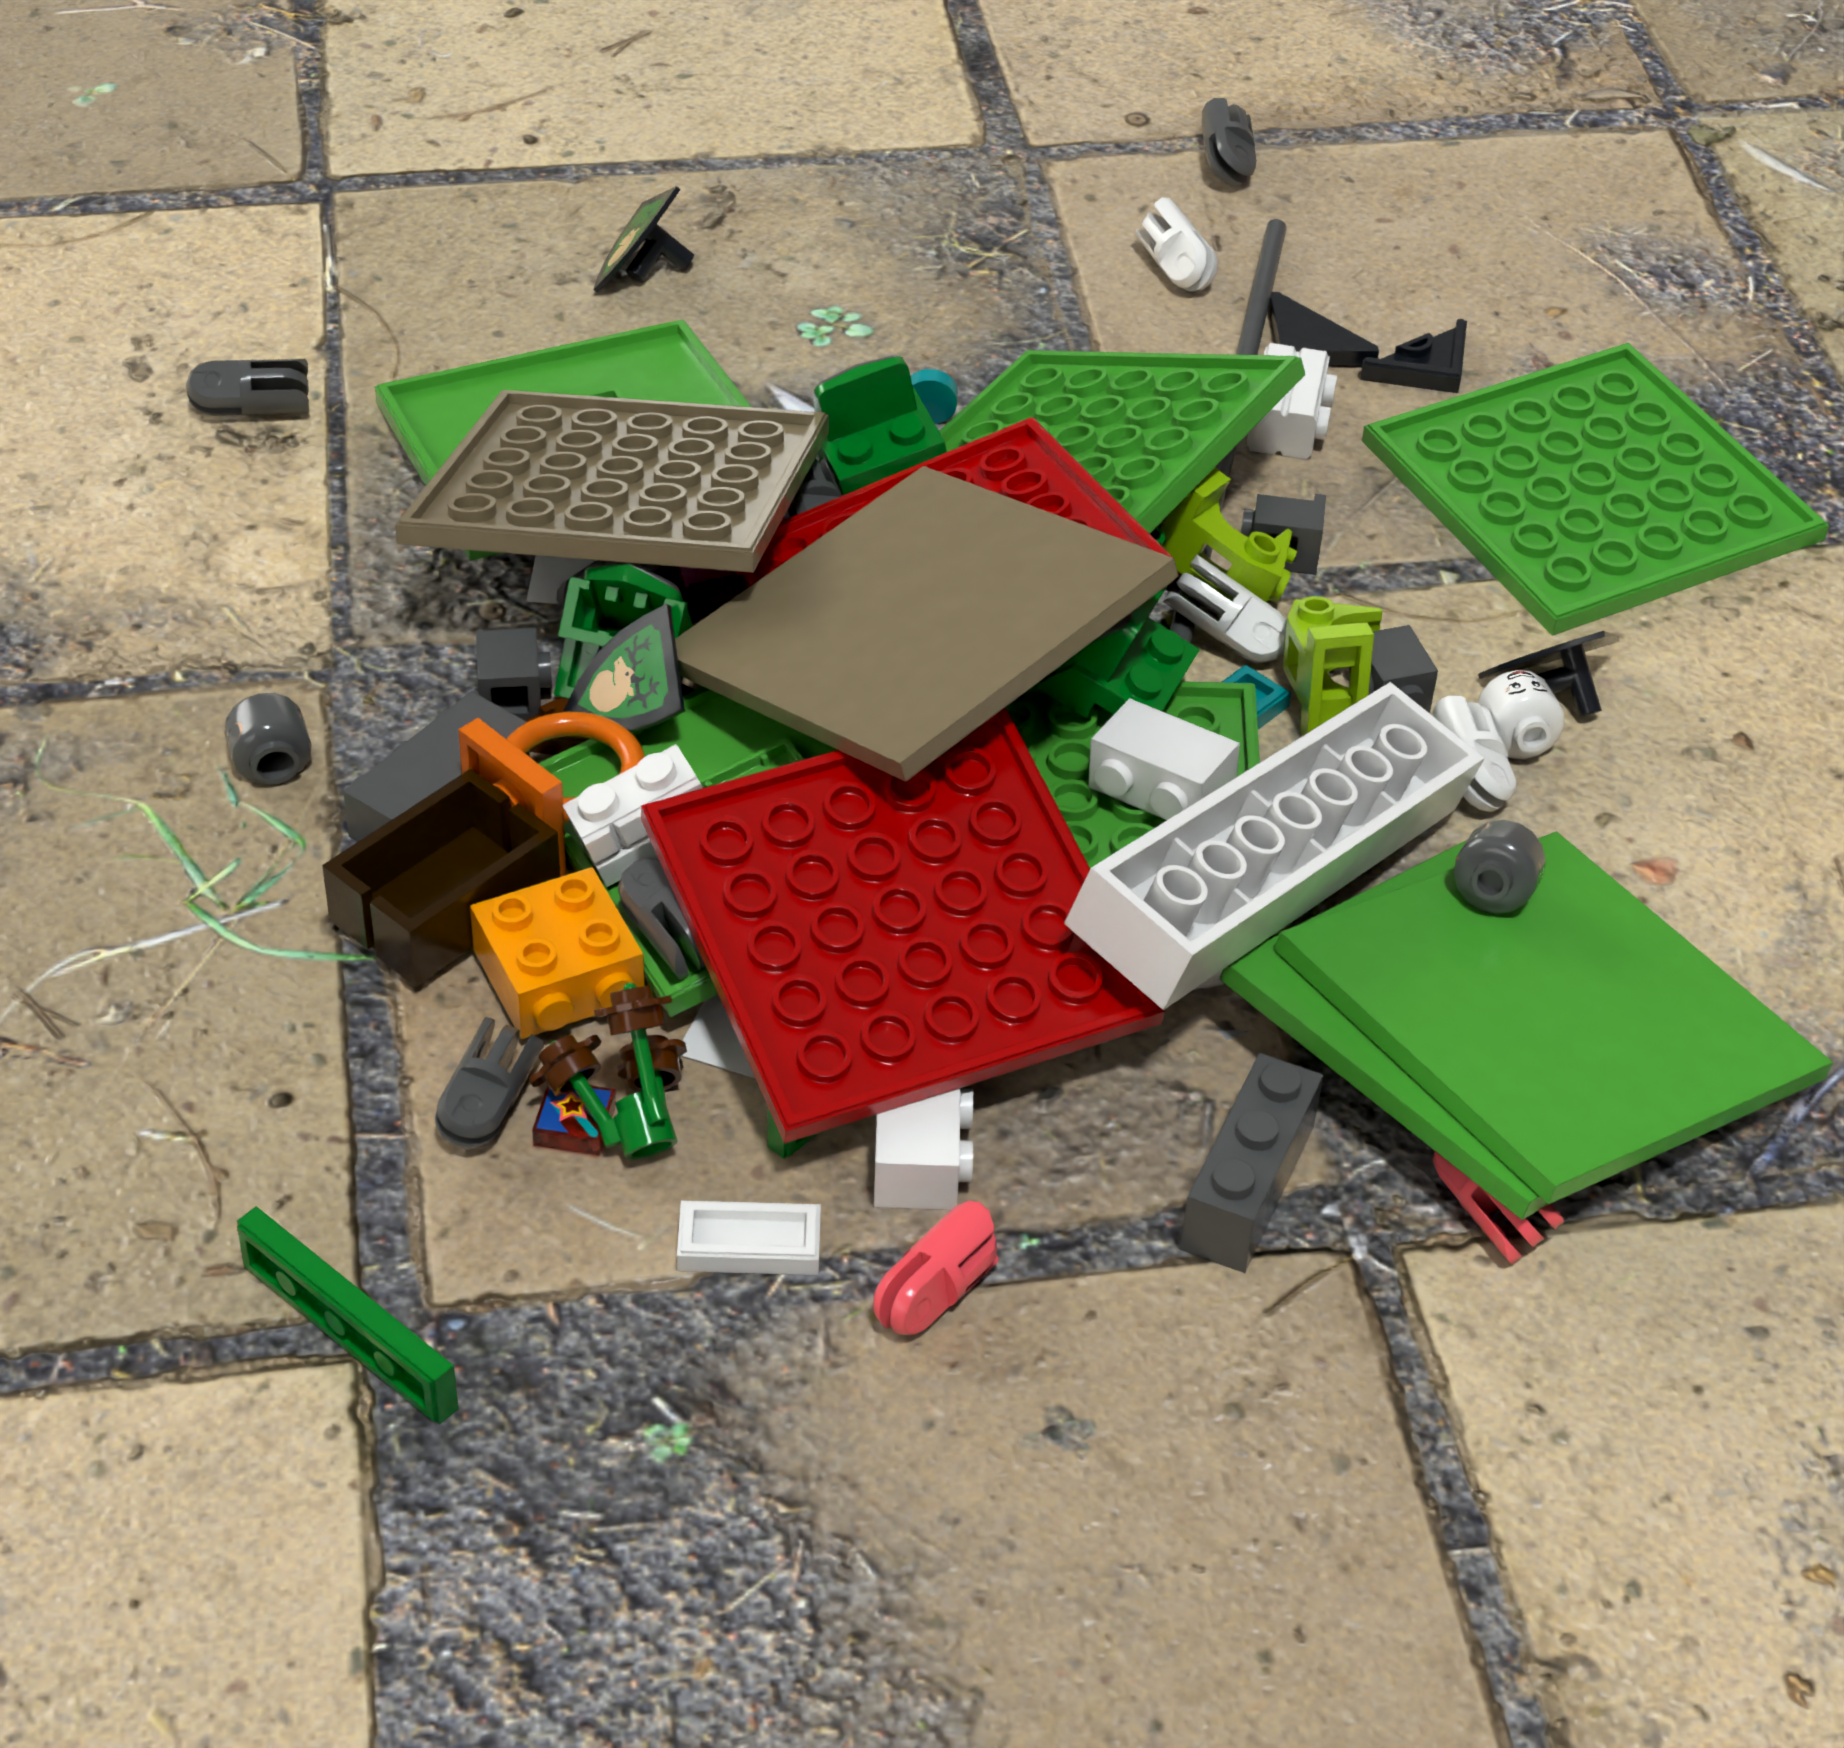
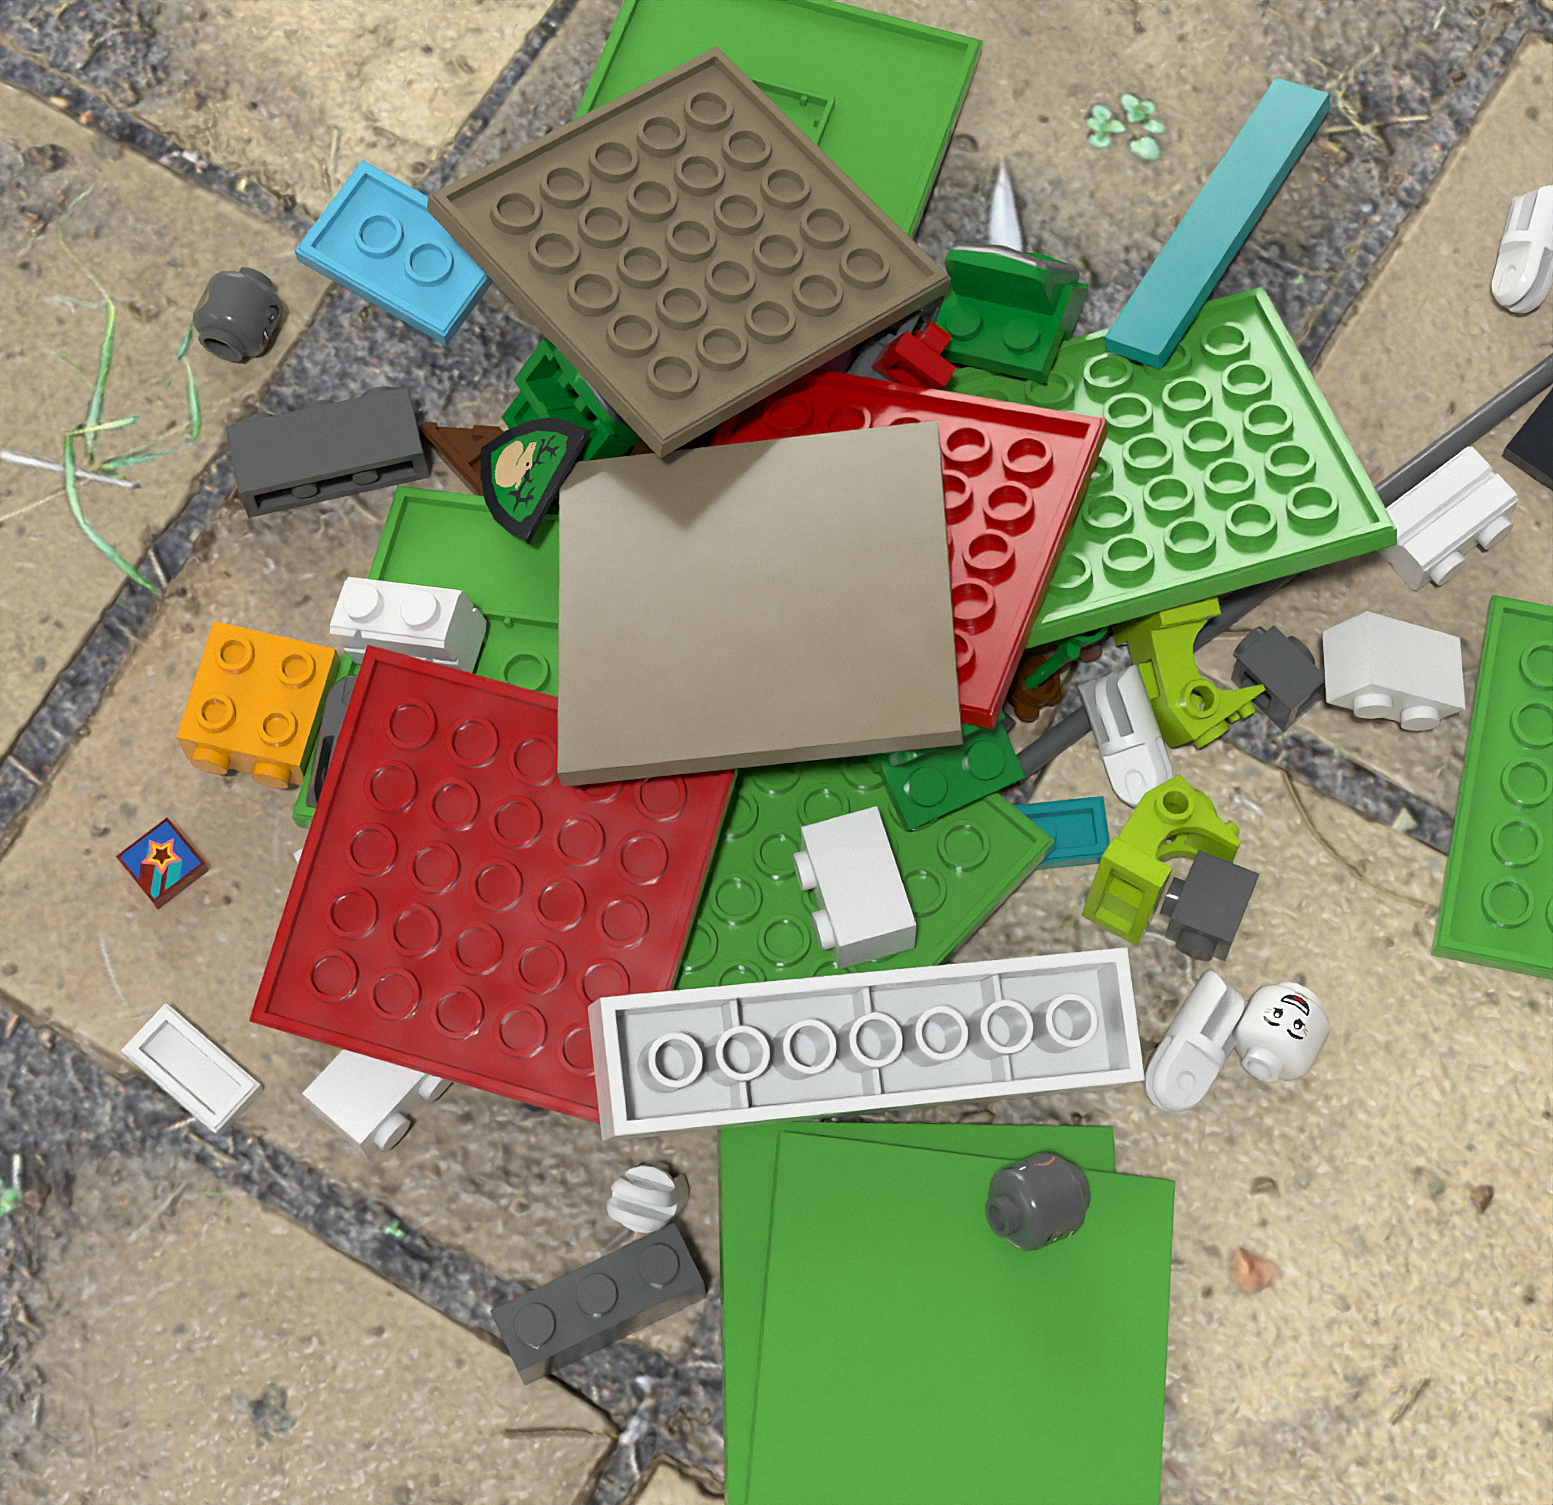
camera: 45 degrees right, 25 degrees up
dark brown piece [322,769,561,987] -> none
dark grey arm [435,1017,544,1150] -> none
orange tile [458,712,645,877] -> none
dark grey brick [476,628,552,720] -> none
plant [528,983,687,1160] -> none
coral arm [873,1201,999,1336] -> none
teal tile [911,369,958,424] -> none
black shield [1478,631,1620,717] -> none
none -> medium azure tile [294,160,493,346]
none -> white arm [606,1161,689,1233]
none -> red tile [871,321,956,390]
none -> tile [1104,78,1331,369]
none -> white brick [1322,611,1465,731]

